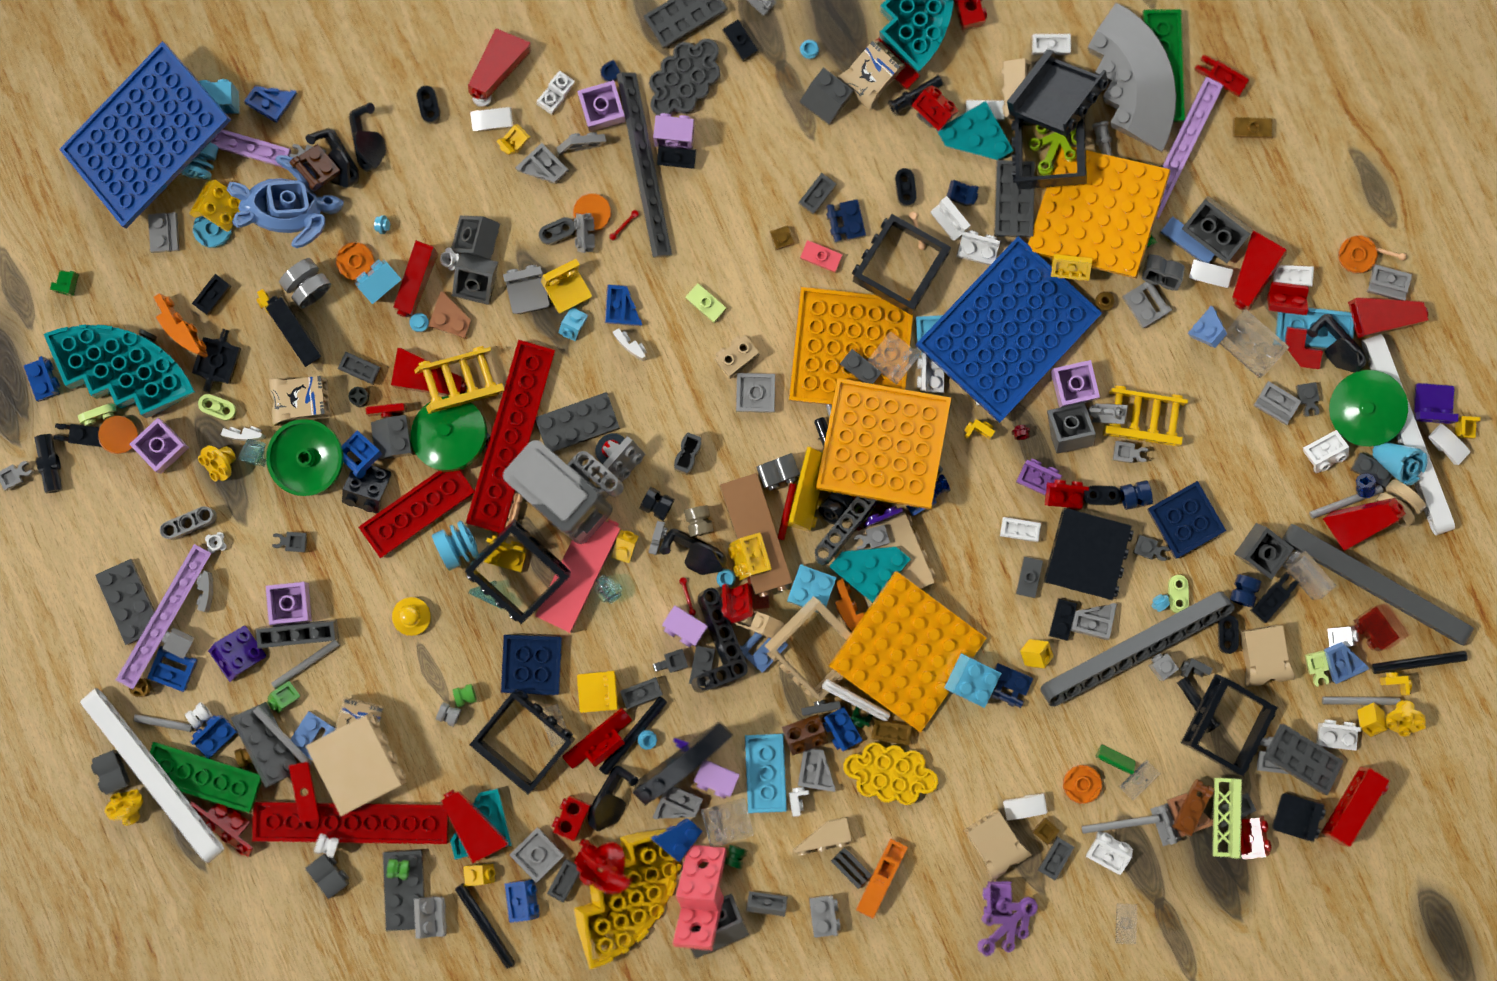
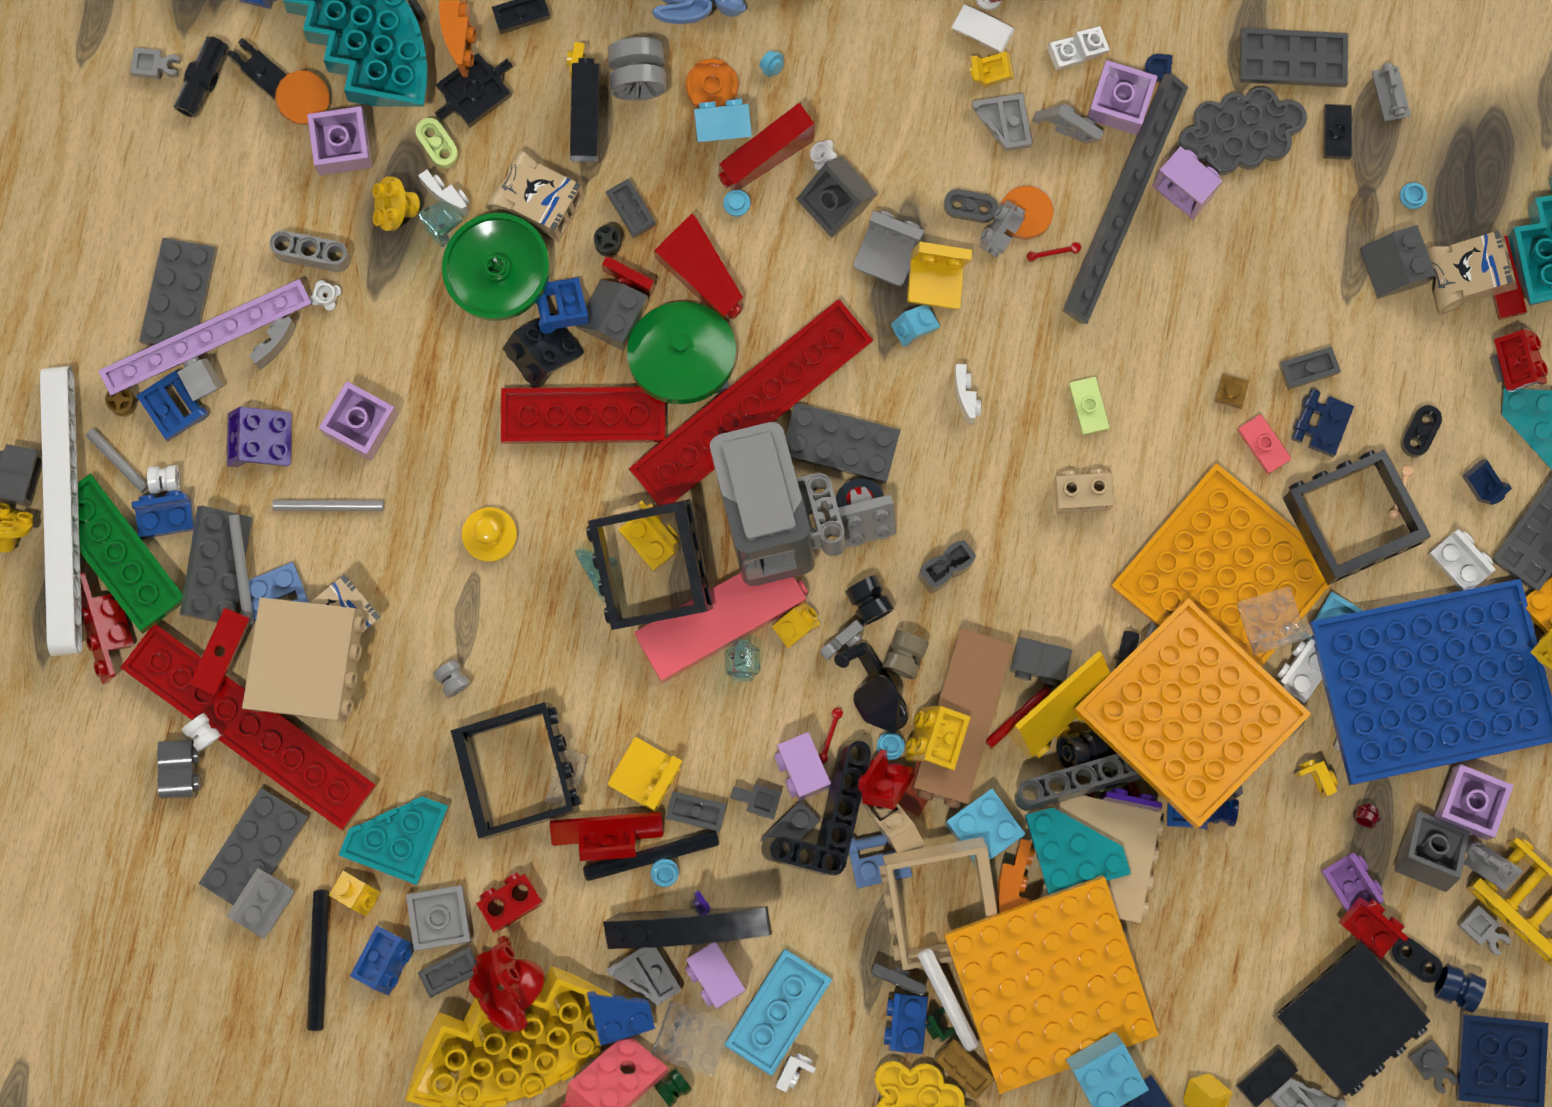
camera: 35 degrees right, 5 degrees down
yellowish green plate [78,403,117,426] -> none
pearl gold wheel [234,748,253,768] -> none
dark grey brick [256,619,339,648] -> none
bright green bracket [267,681,300,714] -> none
dark grey plate [272,532,307,553] -> none
bright green wheel [387,859,410,880] -> none
yellow fence [414,346,504,414] -> none
nougat wing [429,292,471,339] -> none
medium azure wheel [432,520,479,571] -> none
red slope [441,789,509,864] -> none
dark grey slope [451,215,500,260] -> none
bright green wheel [453,684,477,707] -> none
dark blue plate [501,635,562,695] -> none
light nougat axle [504,493,523,528] -> none
black piece [587,766,639,832] -> none
blue wing [605,285,642,326] -> none
black plate [657,145,696,169] -> none
light grey plate [736,373,775,413] -> none
reddish brown brick [782,714,828,756] -> none
light grey wing [798,749,835,792] -> none
dark grey plate [840,349,882,384] -> none
light grey plate [854,525,890,550] -> none
black pin [888,75,944,116] -> none
white bracket [931,196,971,241] -> none
white plate [1000,517,1041,542] -> none
dark grey plate [1016,556,1043,598] -> none

